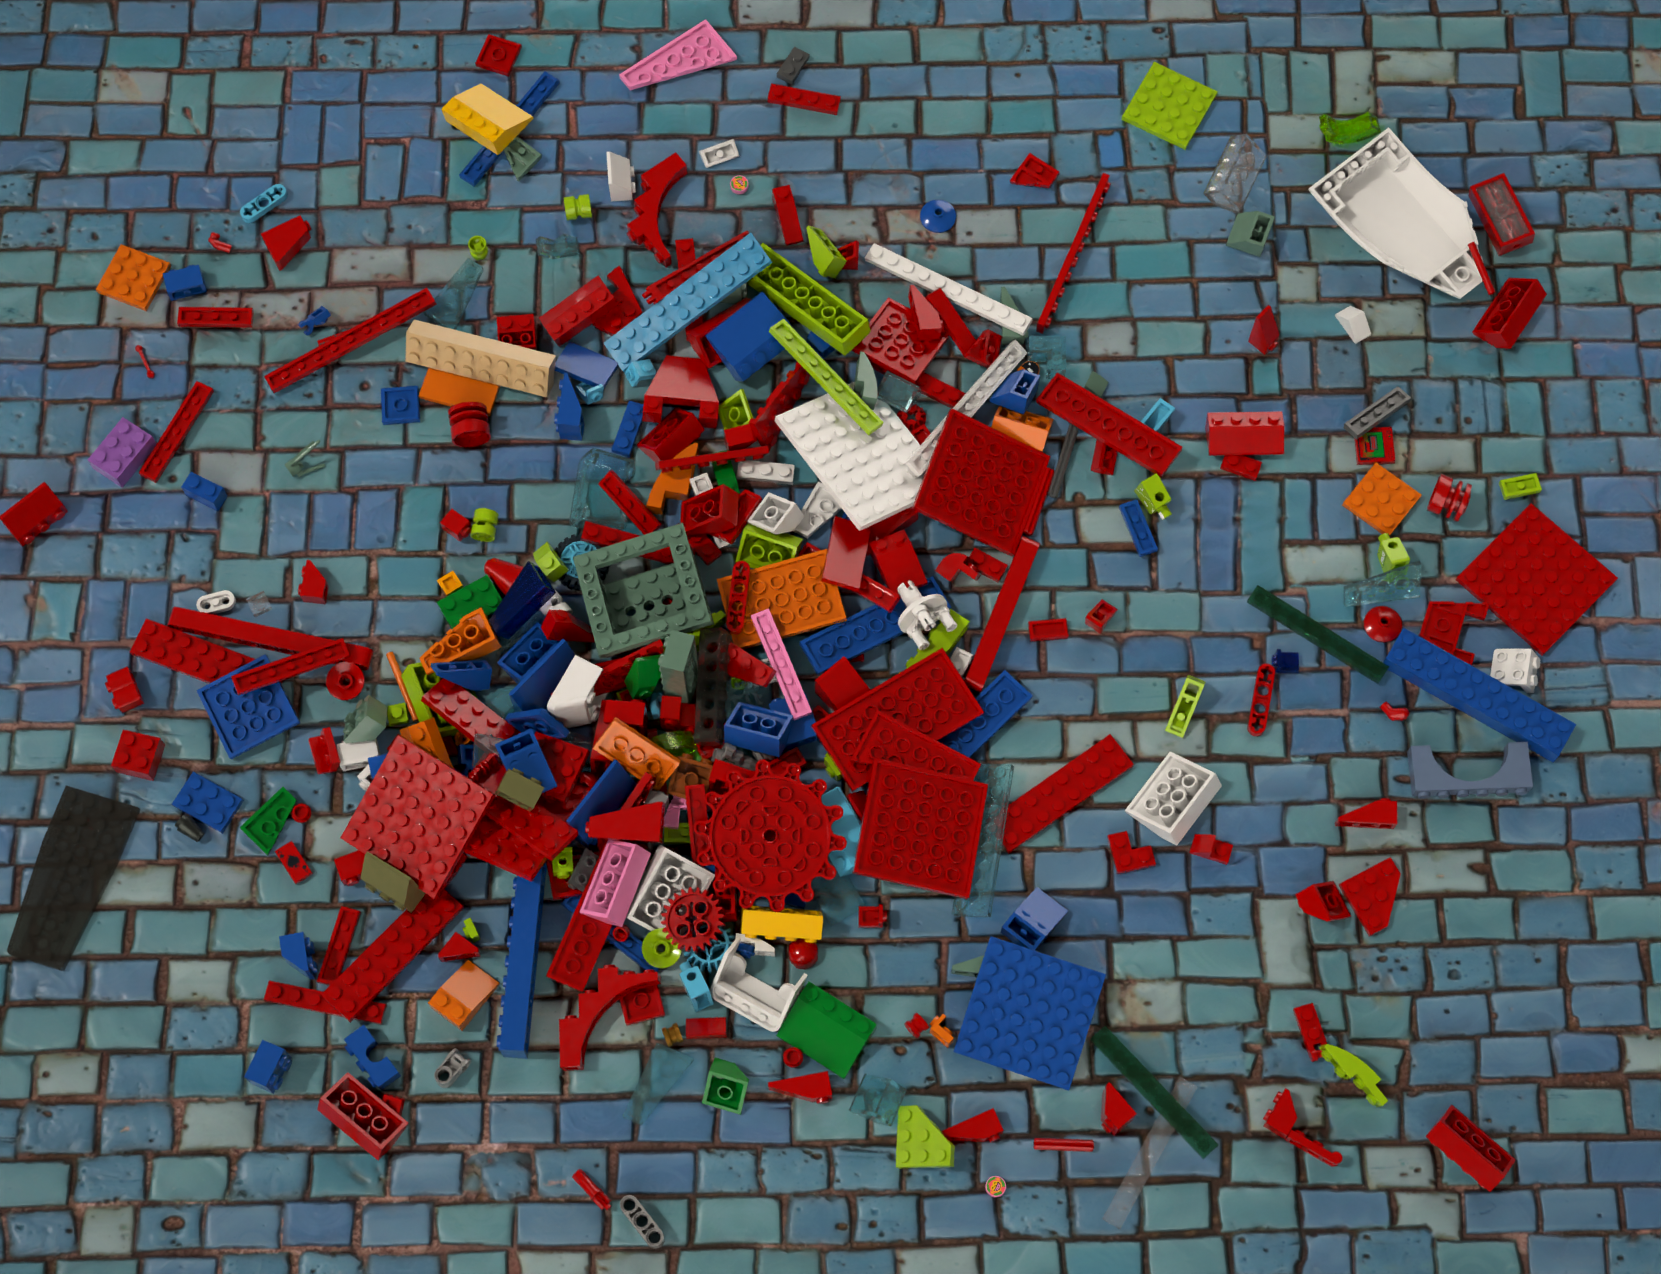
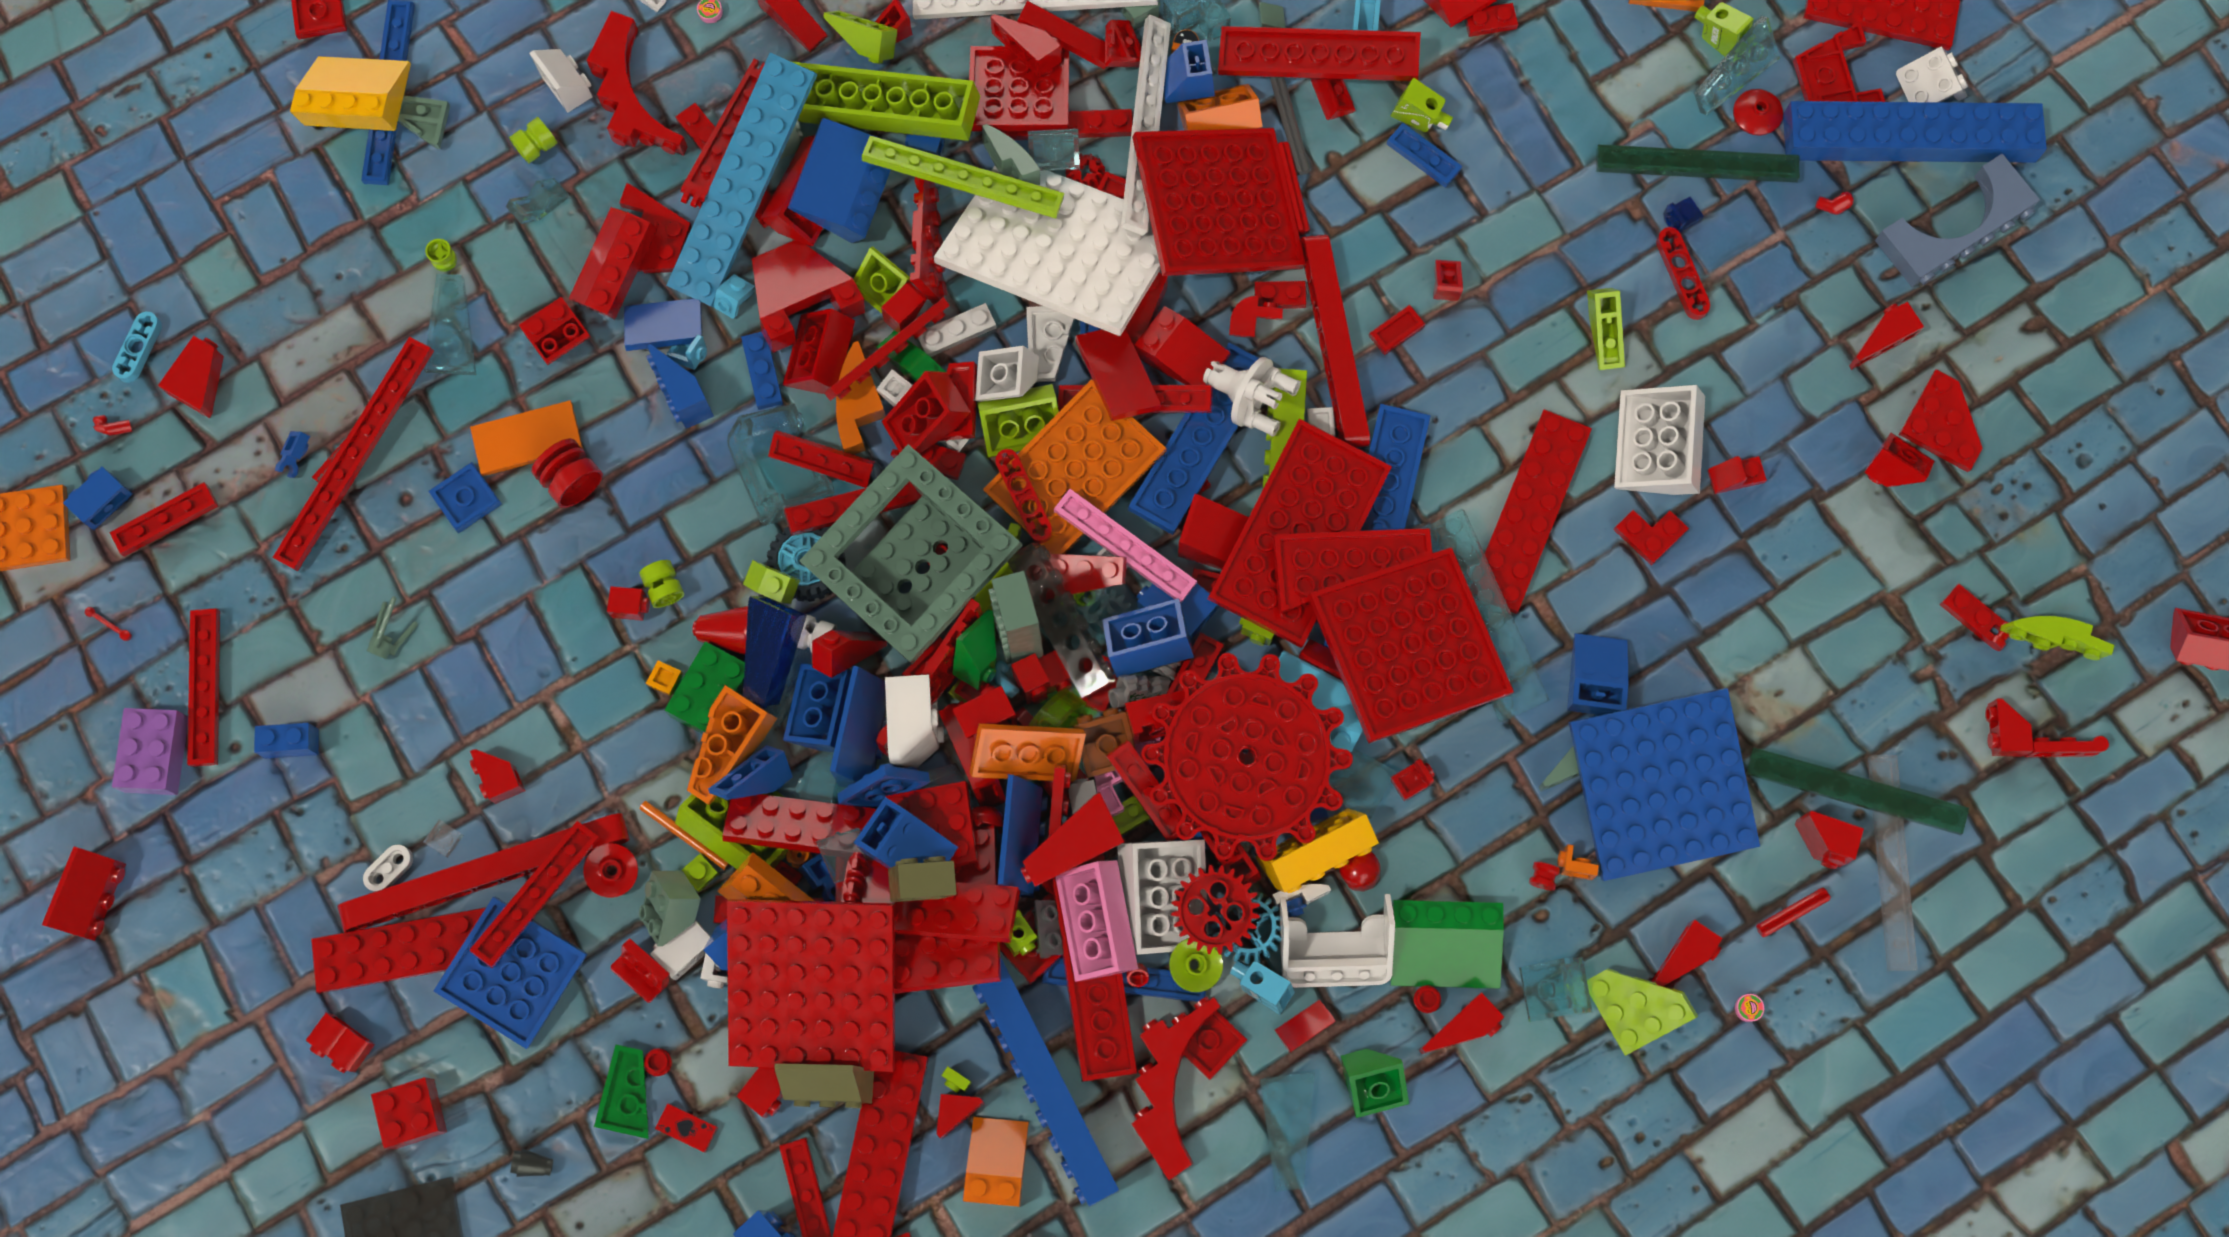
camera: 30 degrees left, 5 degrees up
blue plate [172,772,244,834] -> none
tan brick [405,320,556,397] -> none
pearl gold wheel [662,1023,683,1047] -> none

